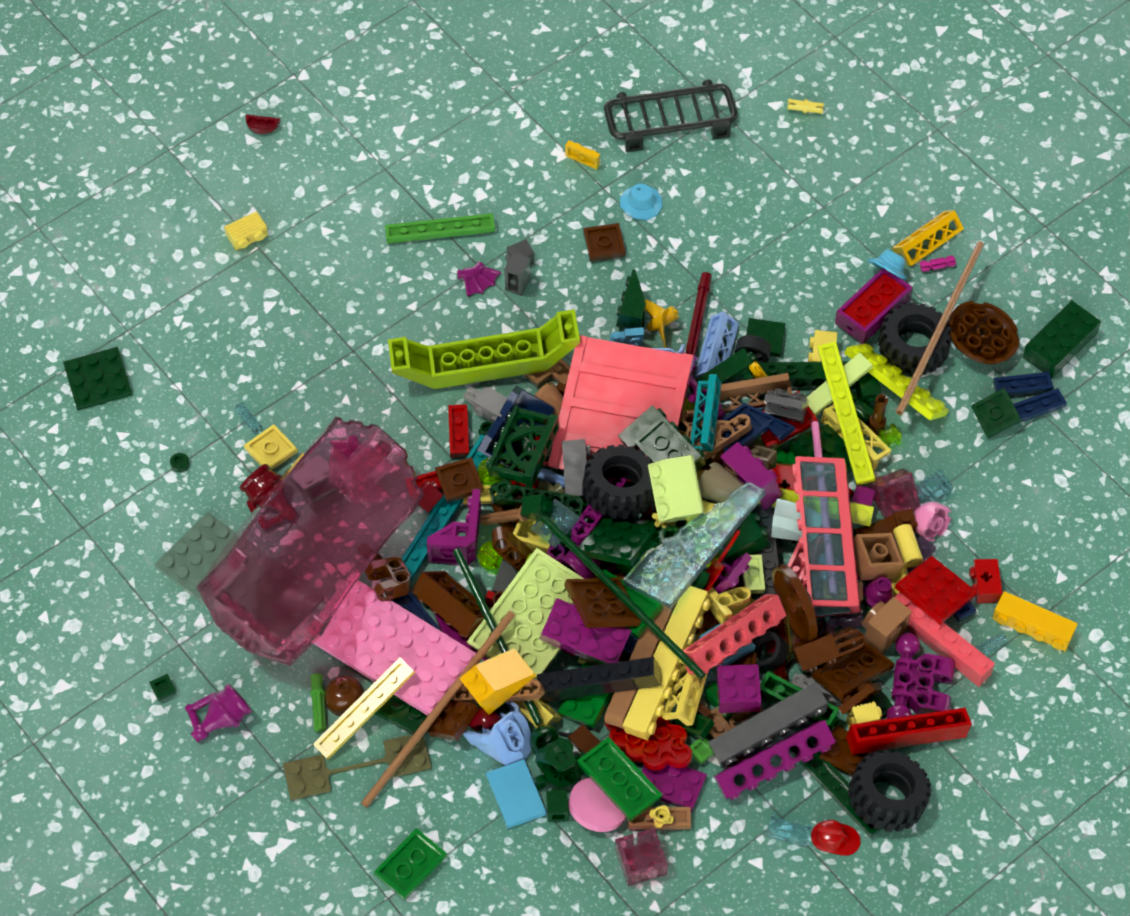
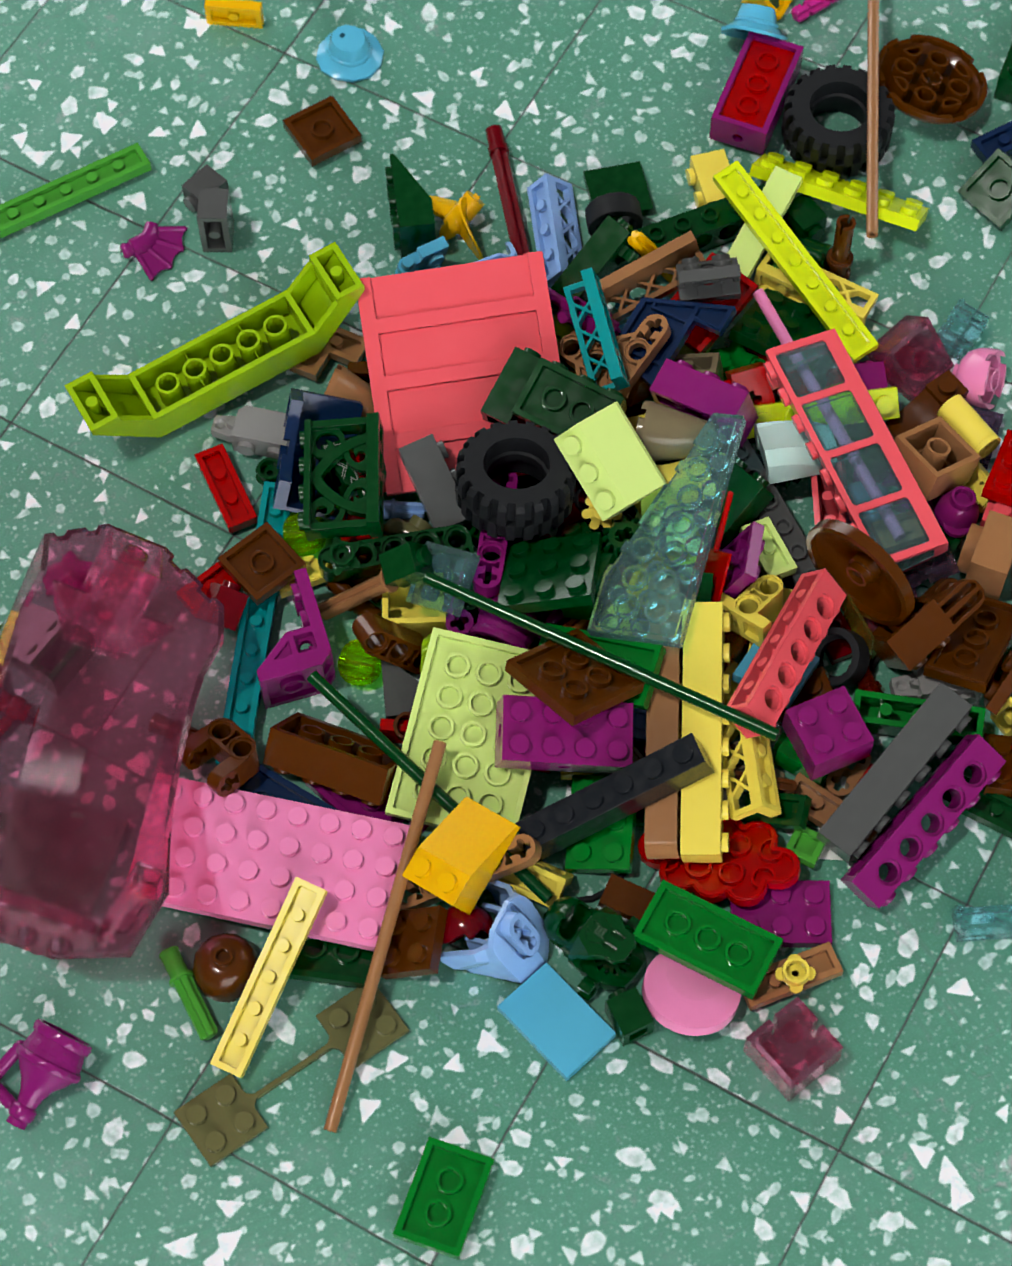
camera: 20 degrees left, 5 degrees up
clear neon green brick [878,423,902,447] -> none

